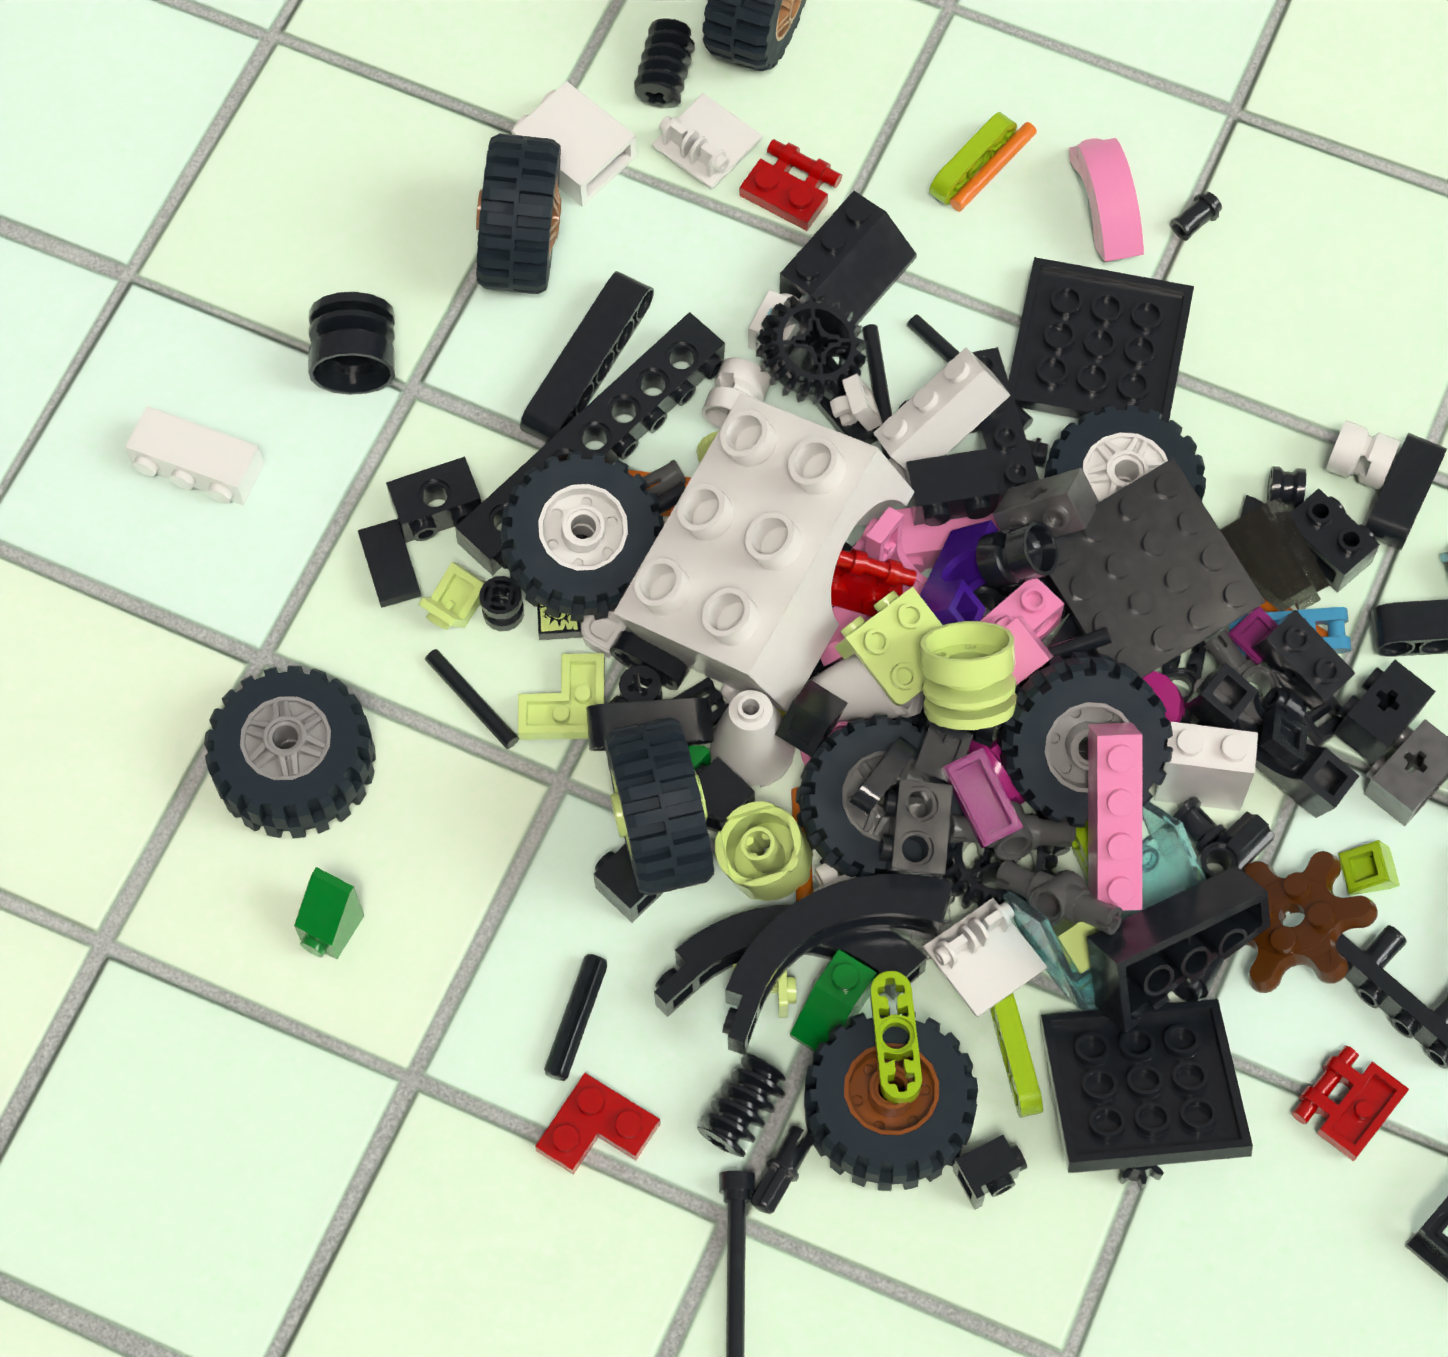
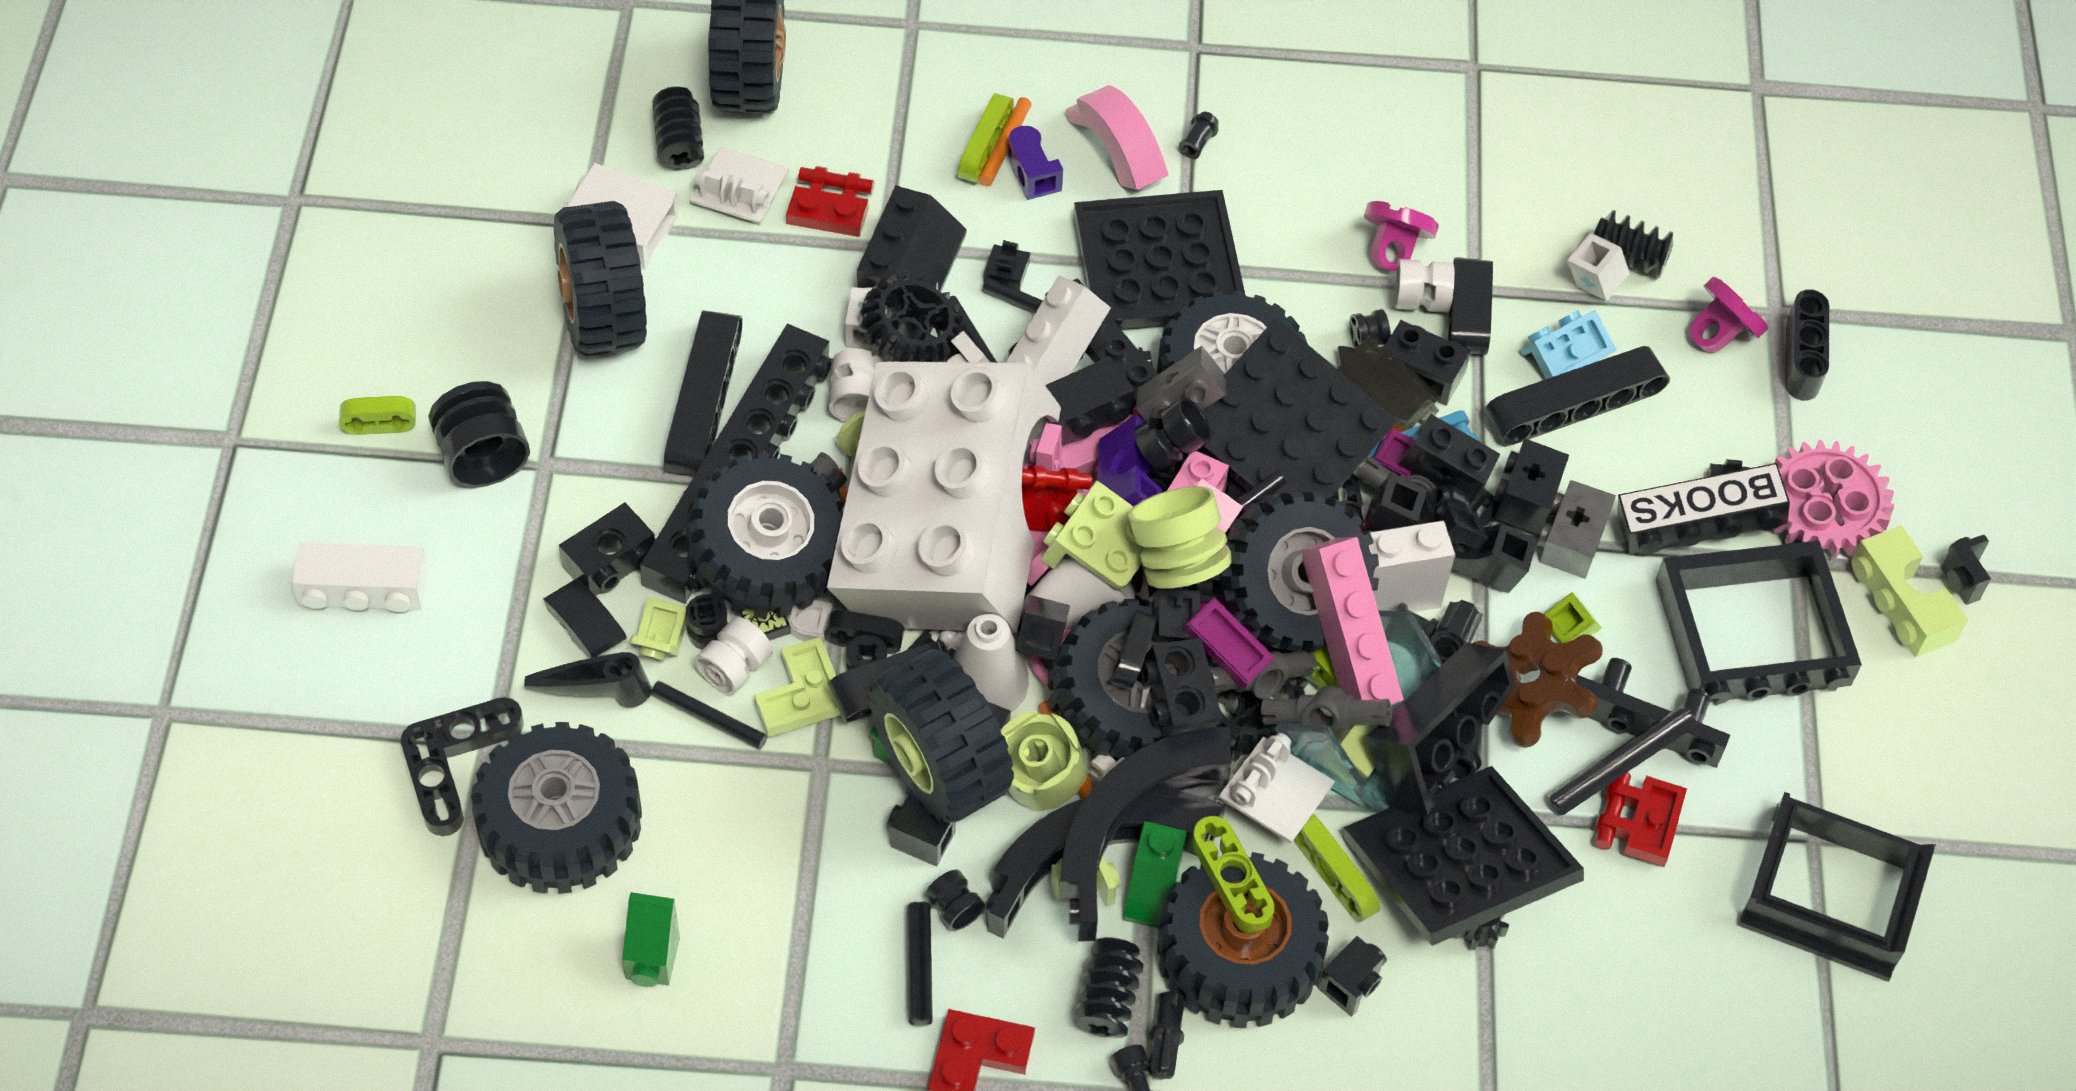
camera: 25 degrees left, 10 degrees down
none -> lime beam [339,396,416,435]
none -> black beam [401,697,524,836]
none -> black piece [524,652,652,708]
none -> white wheel [694,617,773,696]
none -> black wheel [925,869,985,931]
none -> black tile [983,240,1030,290]
none -> dark purple leg [1008,125,1064,200]
none -> dark pink tile [1364,201,1439,271]
none -> black axle [1548,706,1697,815]

